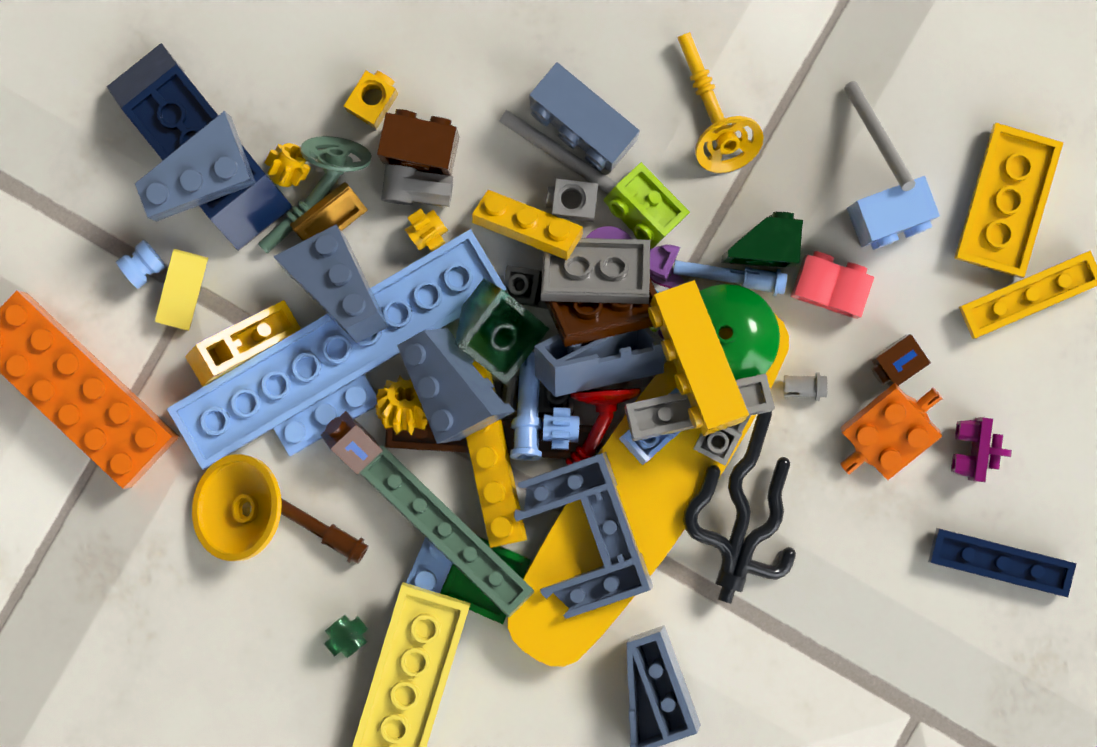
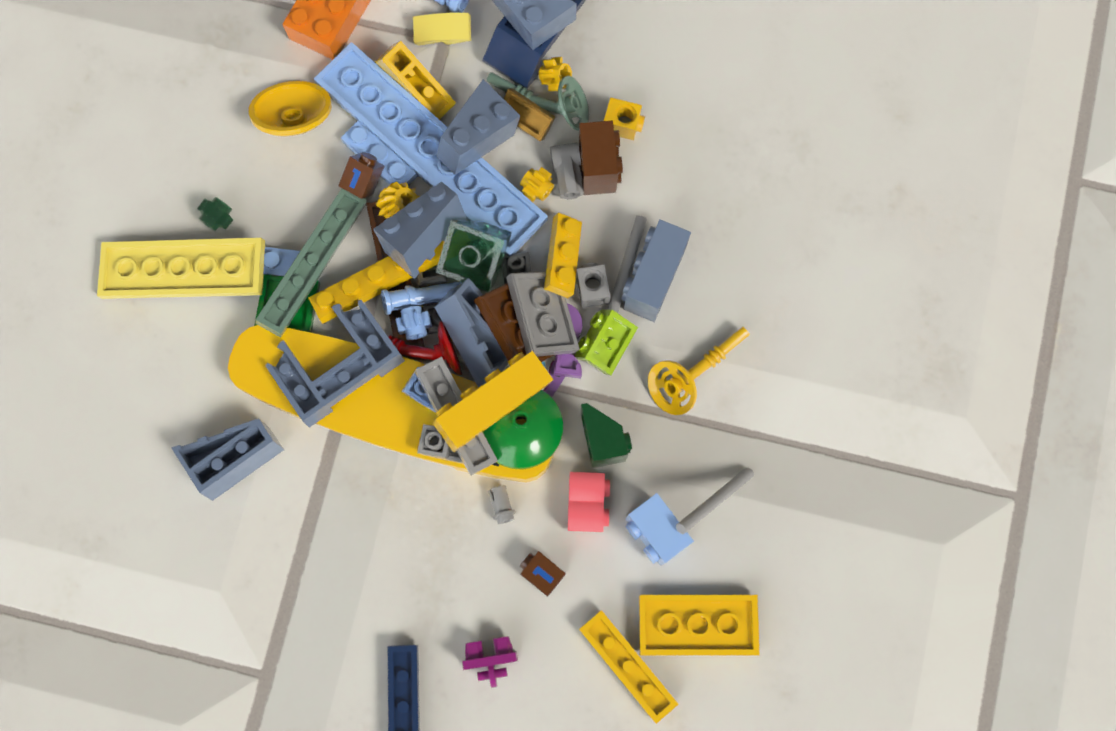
camera: 75 degrees right, 10 degrees down
reddish brown pin [281,498,369,564] -> none
light blue pin [673,260,787,297] -> none
black plant [683,411,796,604] -> none
orange plate [840,383,943,480] -> none

